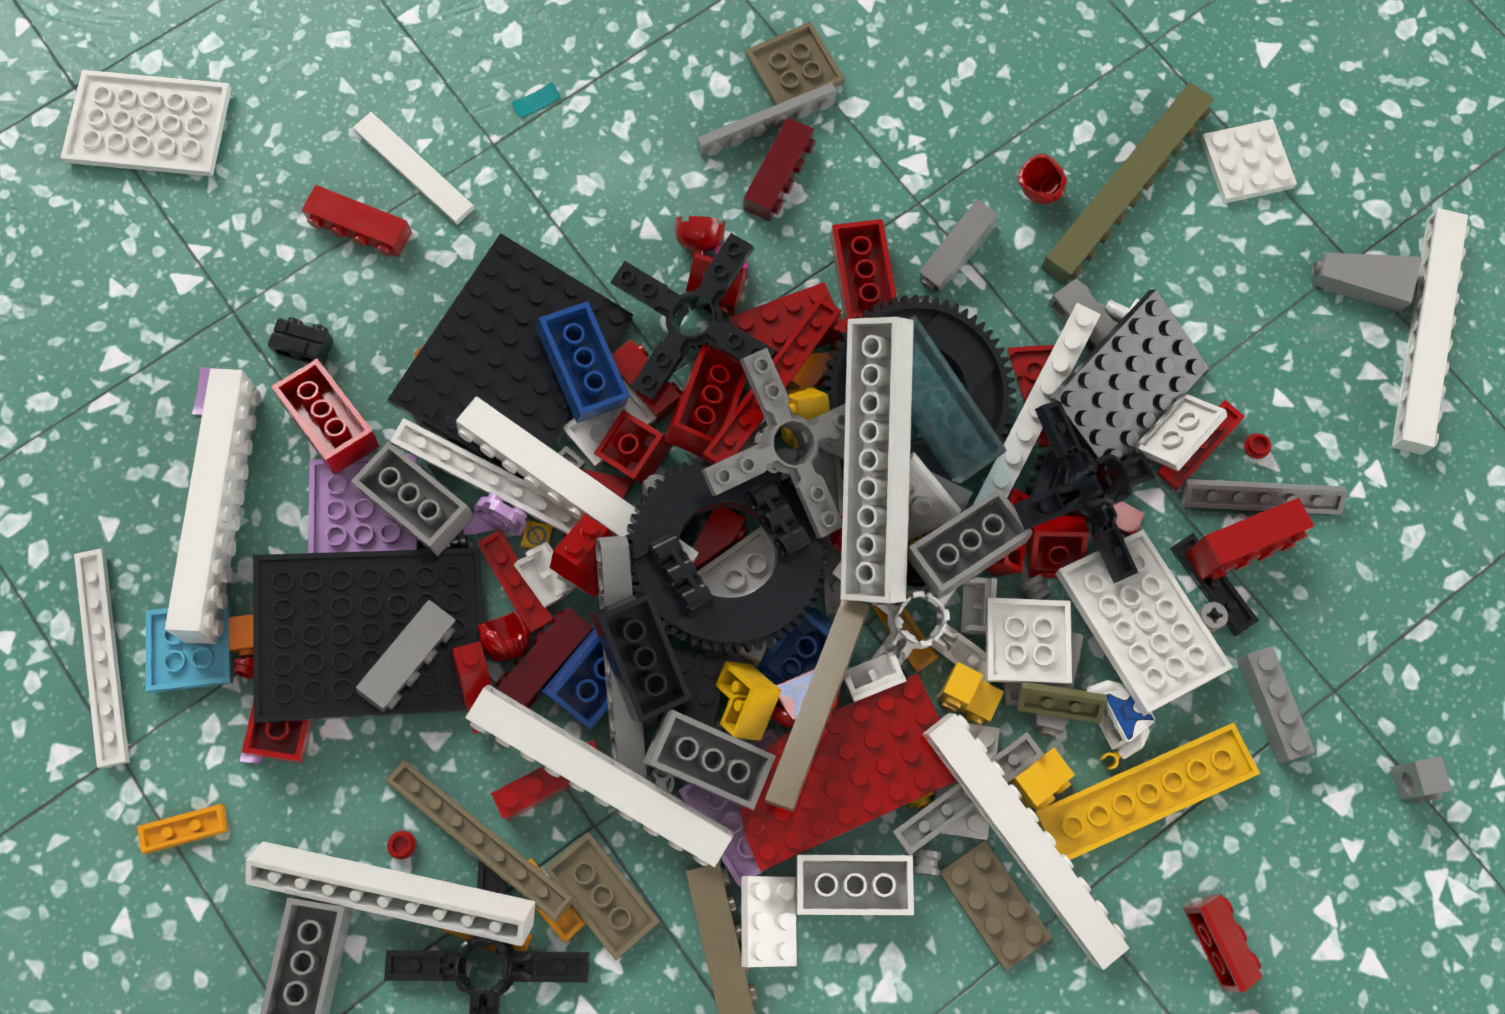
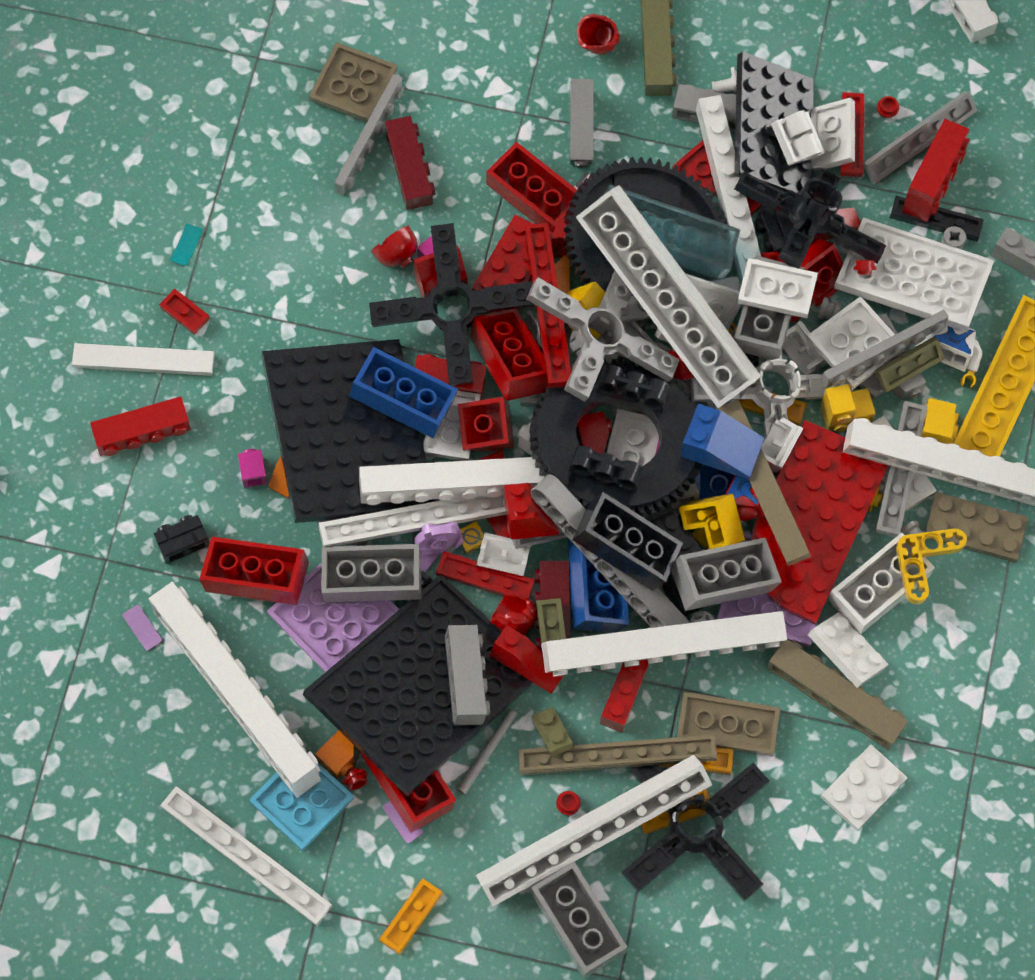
camera: 40 degrees left, 5 degrees down
none -> red plate [159,288,210,335]
none -> dark pink brick [238,449,267,488]
none -> light grey bar [457,709,518,795]
none -> olive plate [531,707,574,757]
none -> olive plate [536,598,566,643]
none -> slope [681,403,764,479]
none -> white plate [738,258,818,318]
none -> white plate [771,110,825,165]
none -> light grey plate [821,309,949,388]
none -> red plate [853,260,877,275]
none -> yellow beam [896,529,967,605]

